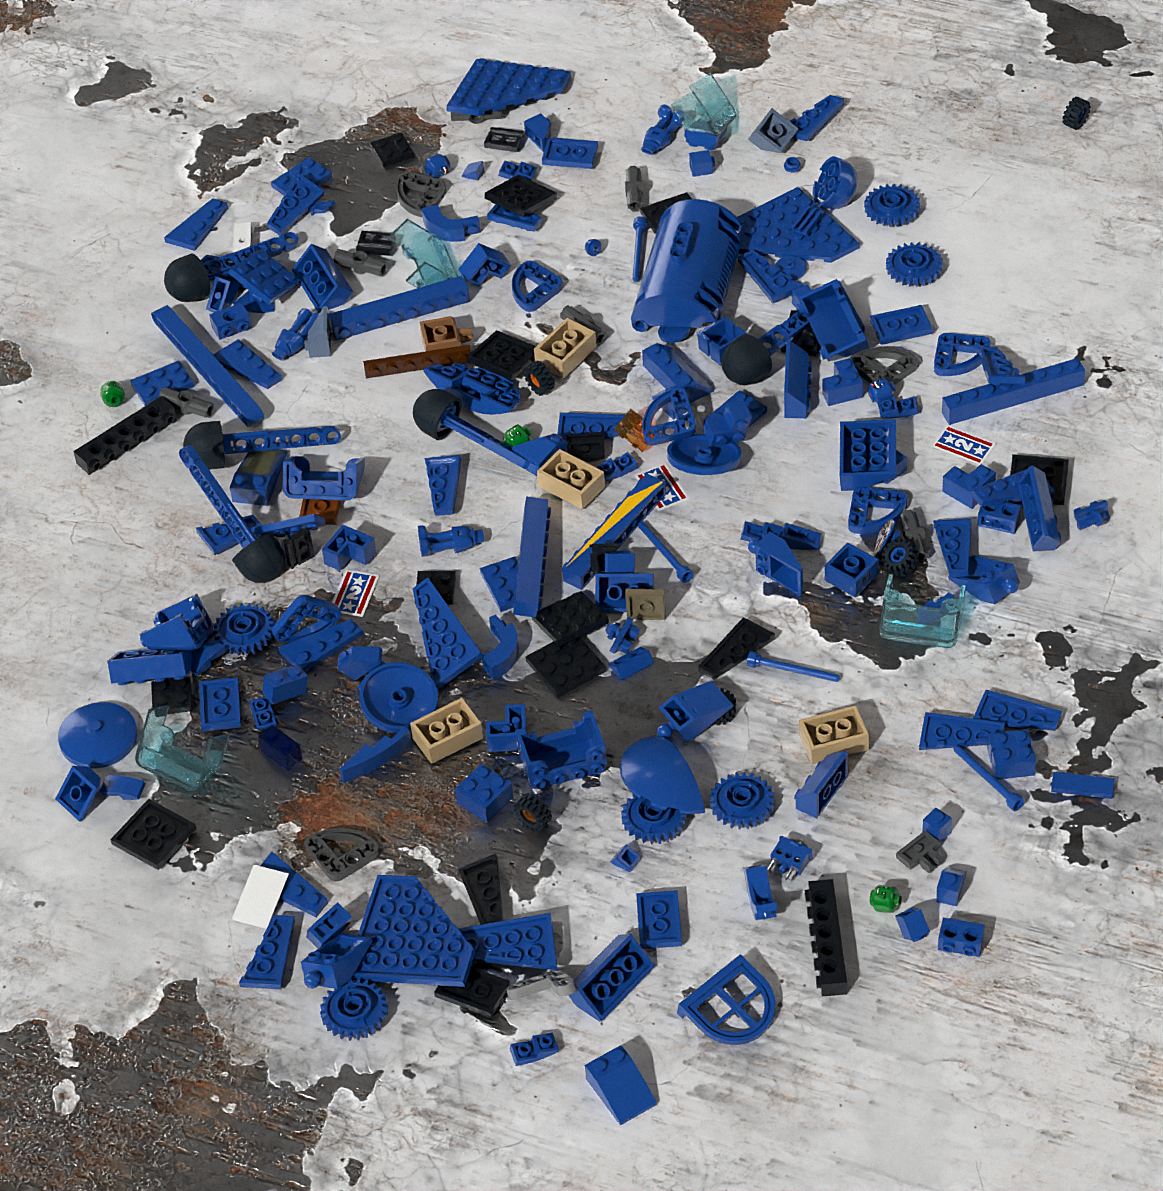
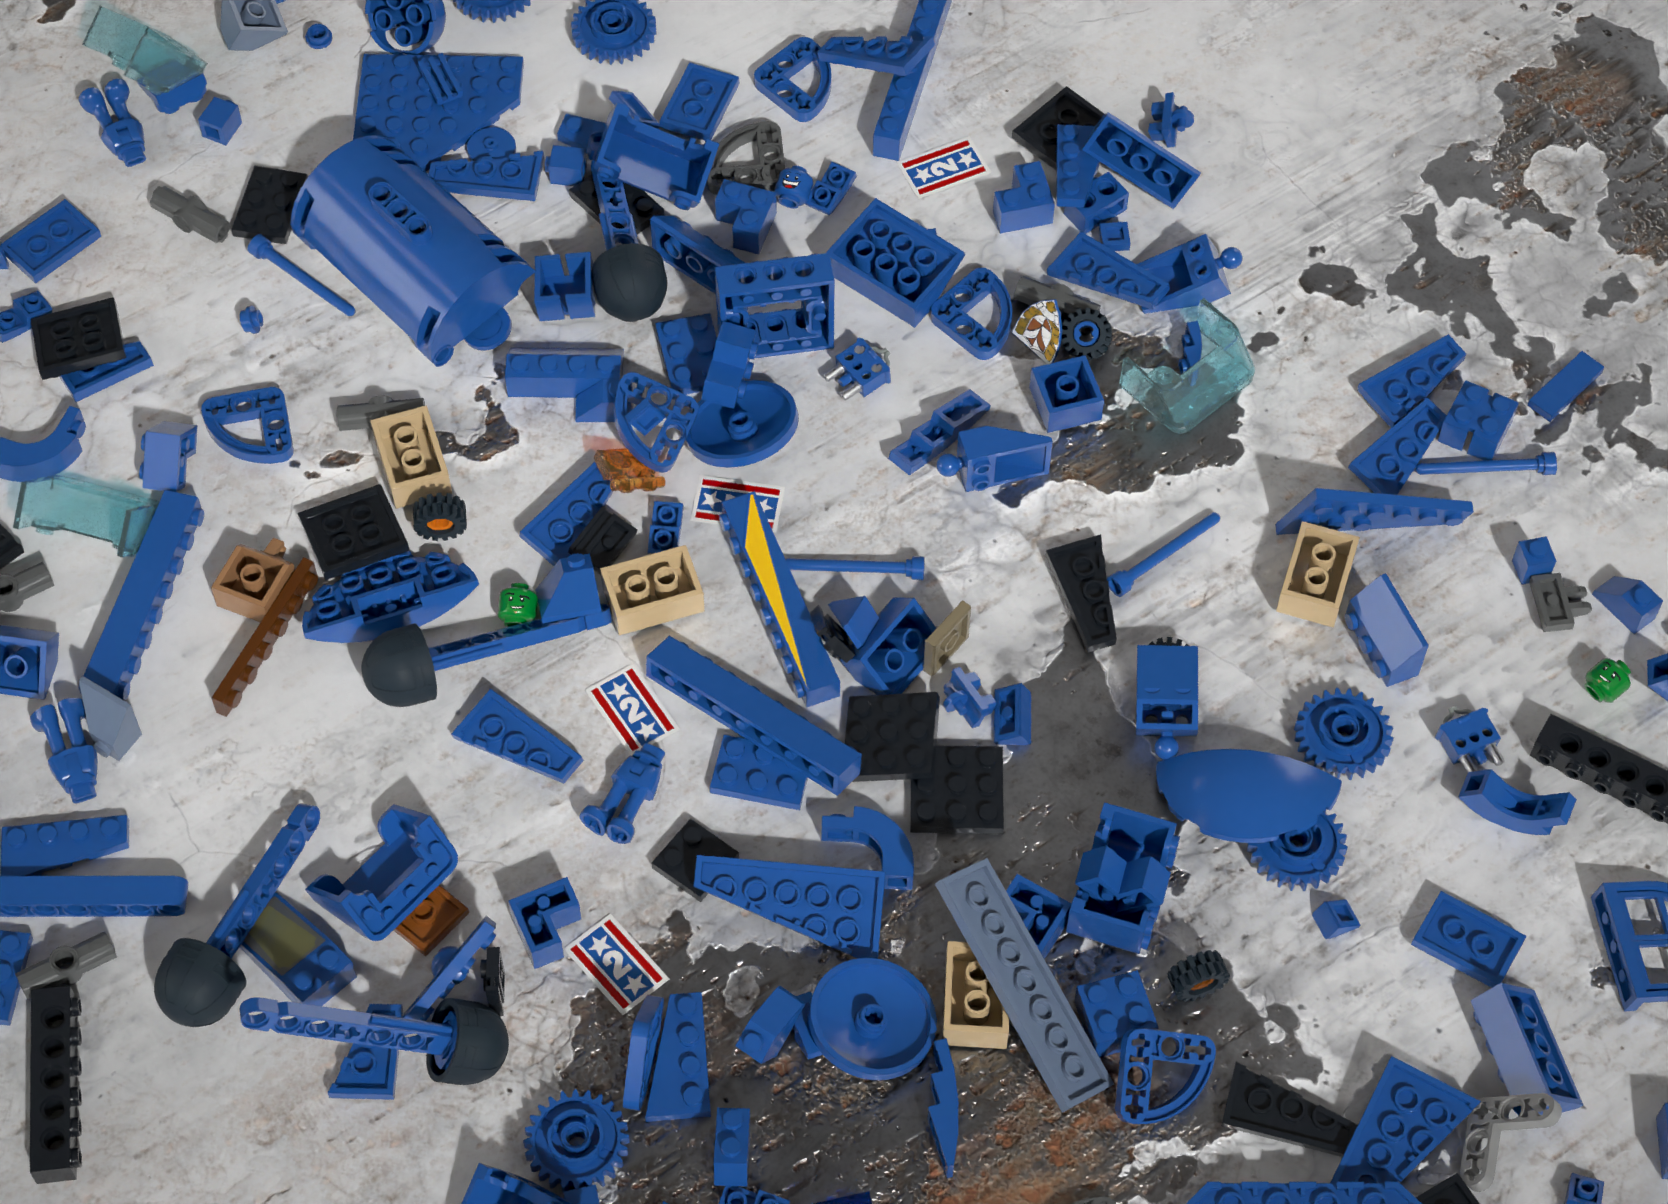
camera: 60 degrees left, 10 degrees up
none -> sticker [585,663,681,756]
none -> blue tile [608,91,661,129]
none -> blue tile [625,398,666,436]
none -> blue brick [715,253,835,358]
none -> blue piece [823,338,891,401]
none -> sand blue plate [935,858,1114,1113]
none -> blue brick [1075,845,1171,917]
none -> blue plate [1099,222,1131,251]
none -> blue beam [1115,1028,1216,1124]
none -> blue wing [1275,488,1474,535]

